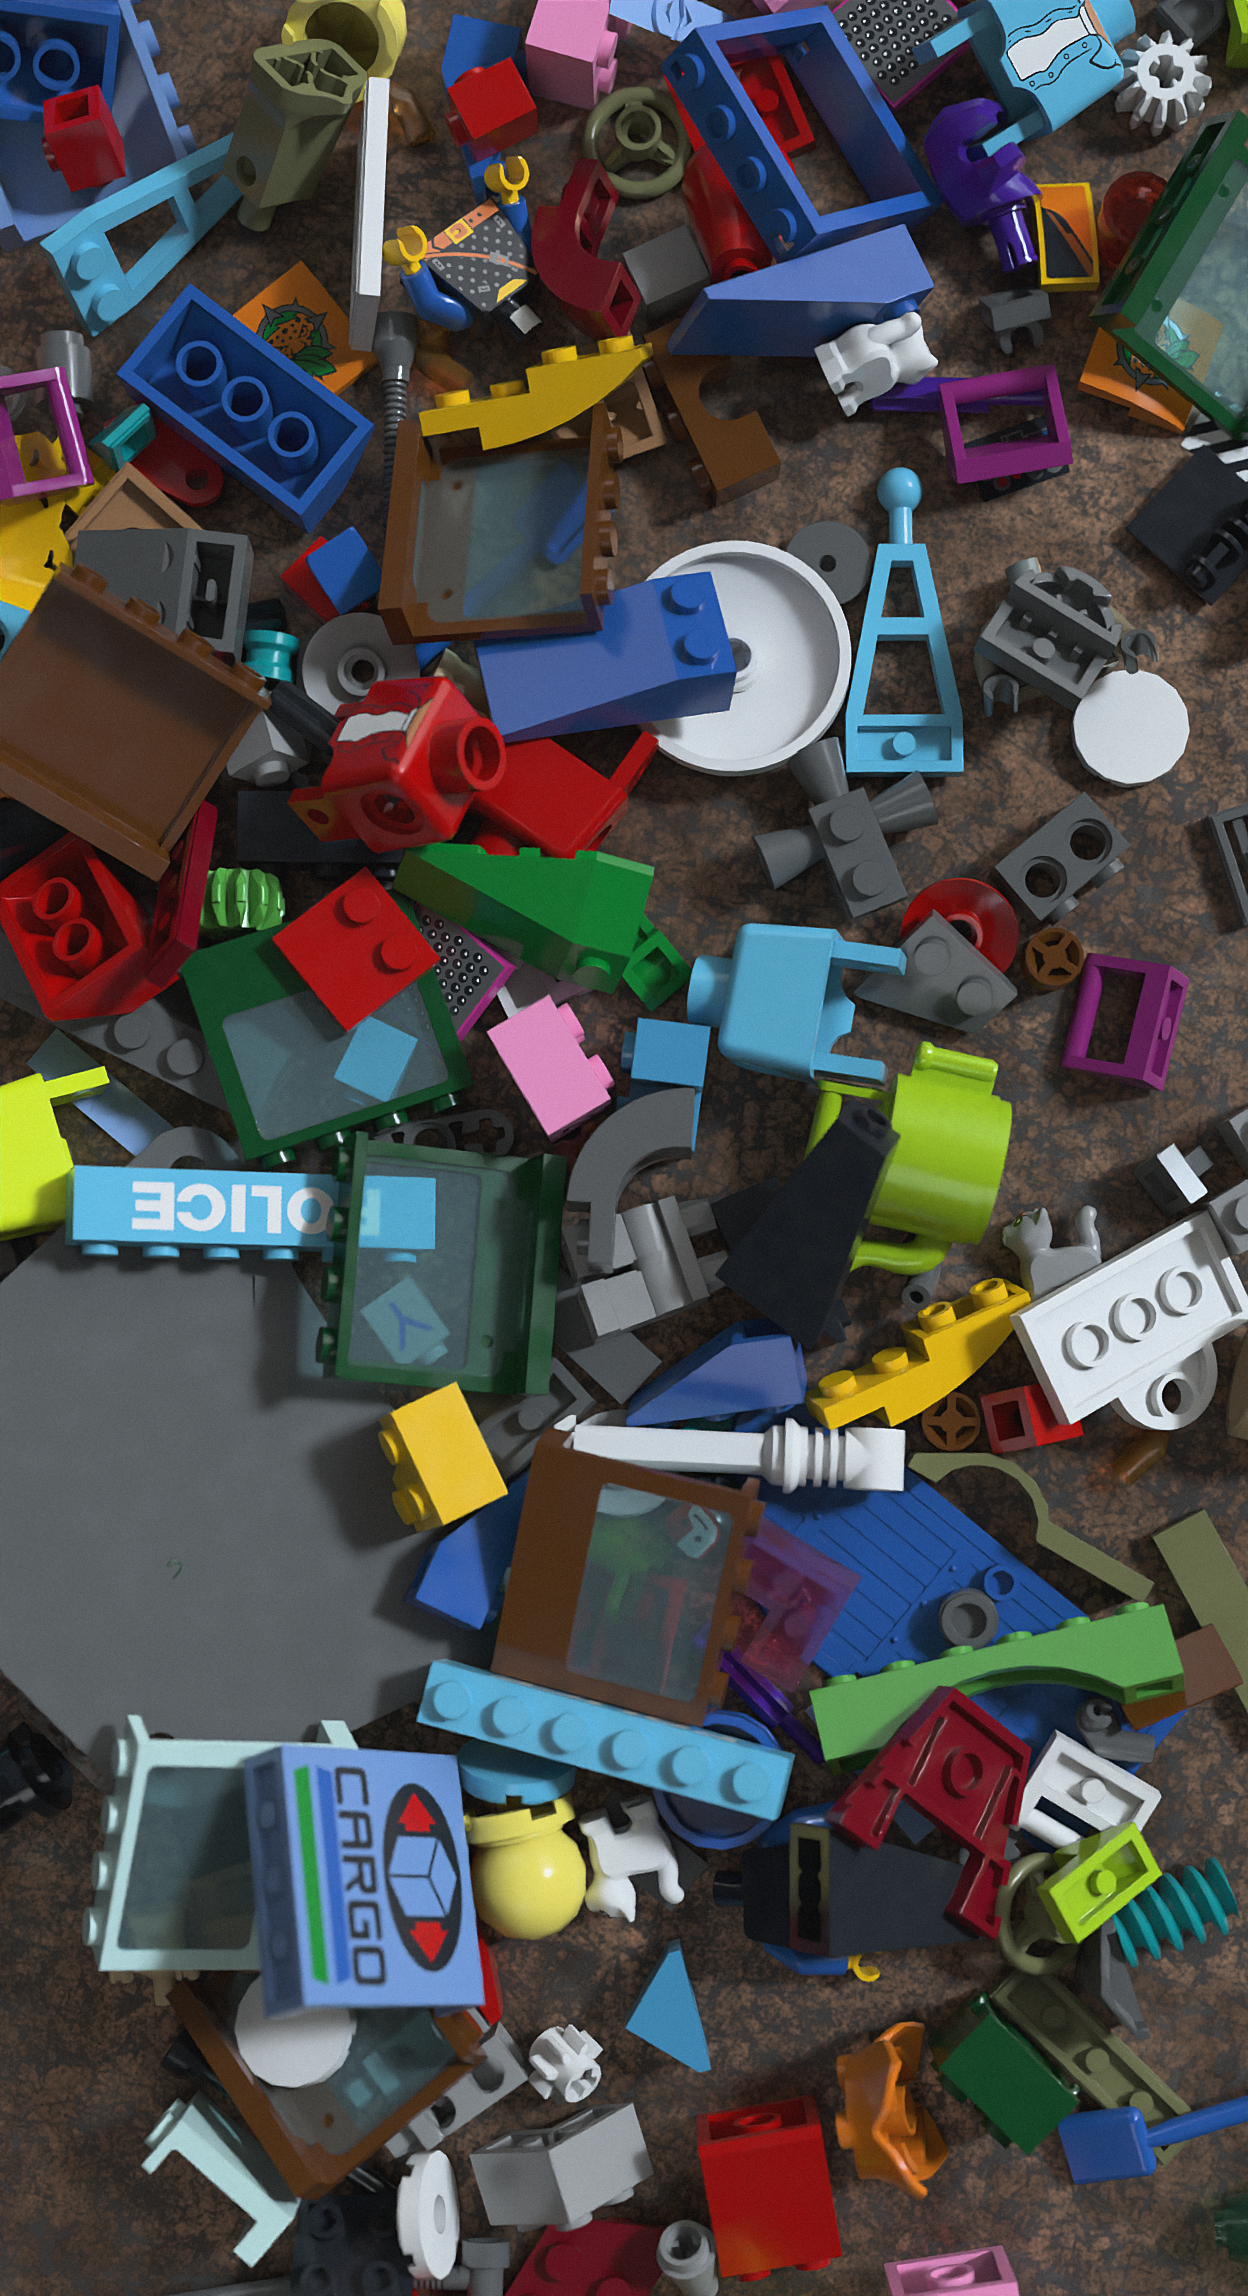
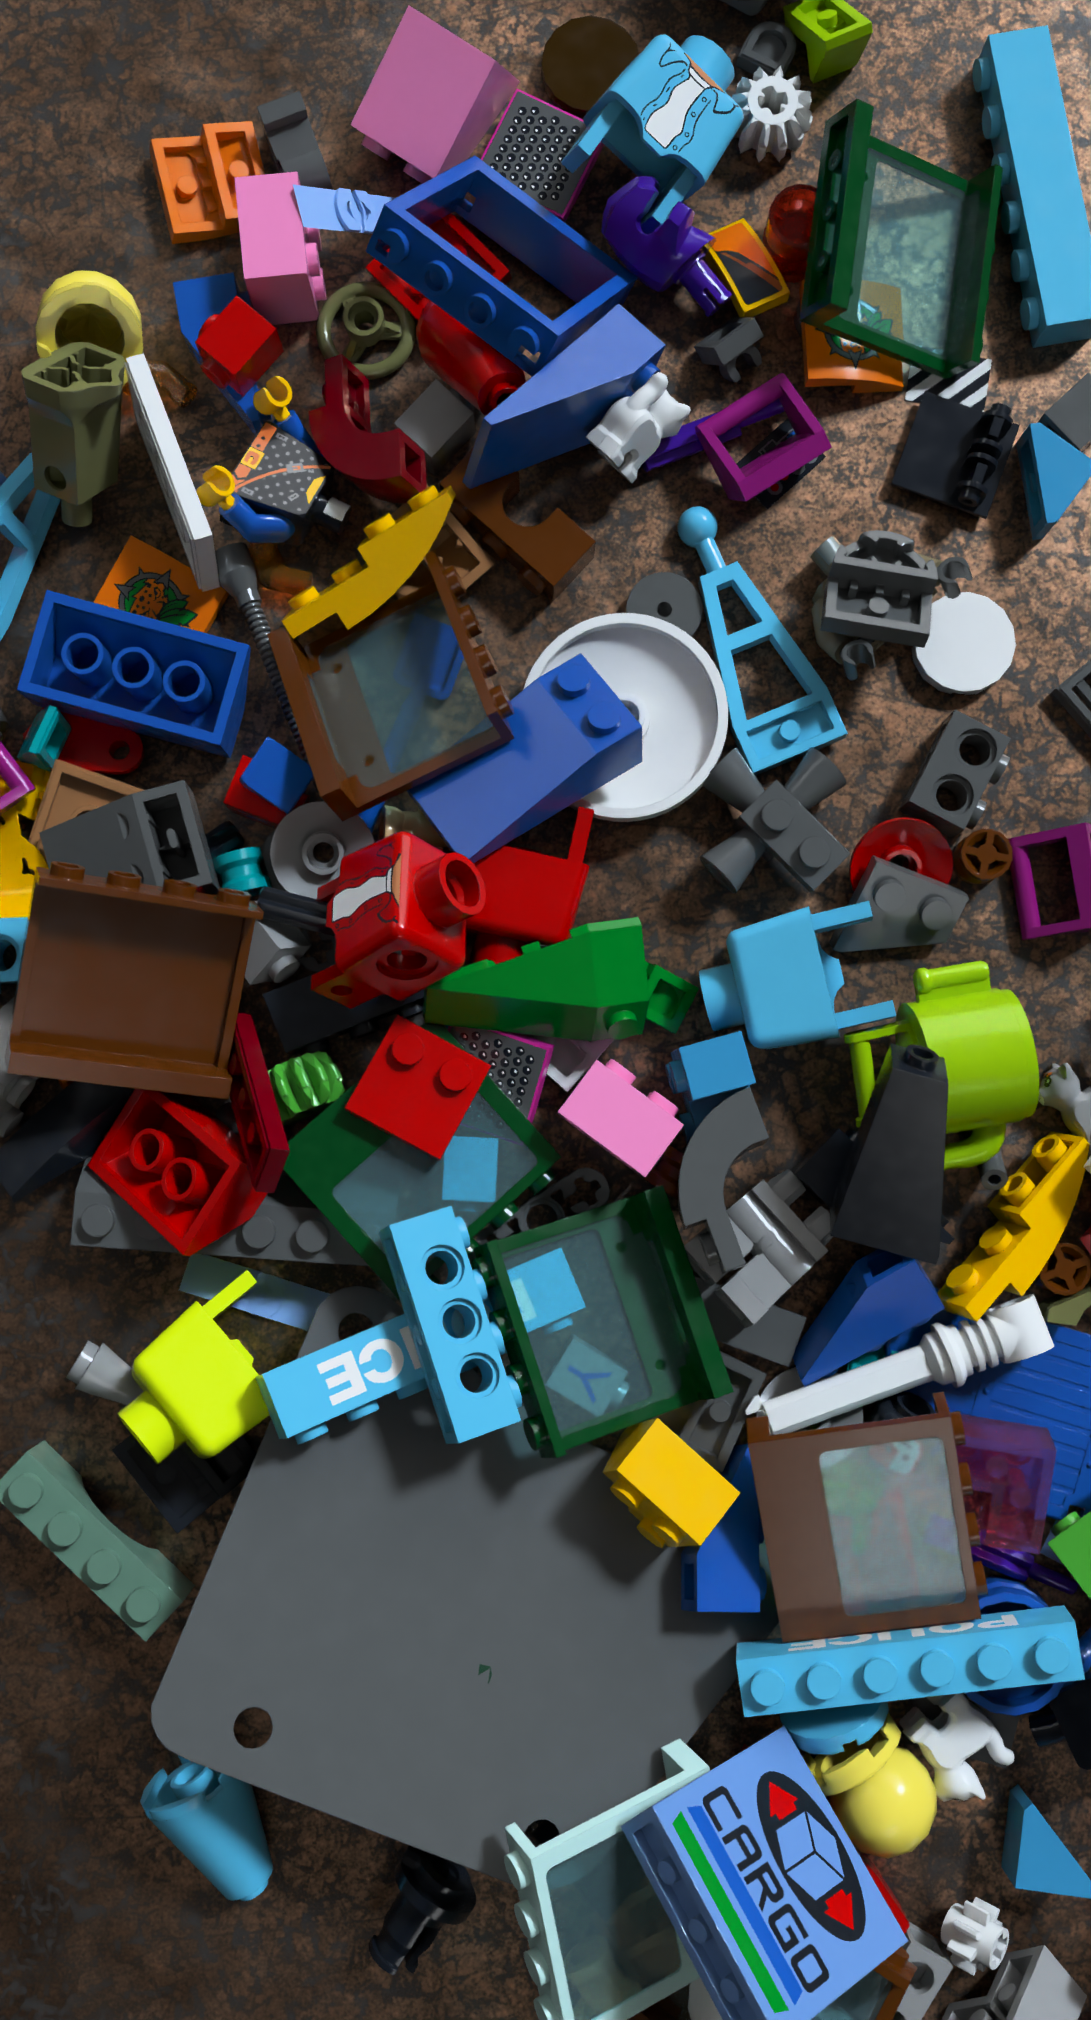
camera: 35 degrees left, 0 degrees up
none -> medium azure brick [379,1206,522,1444]

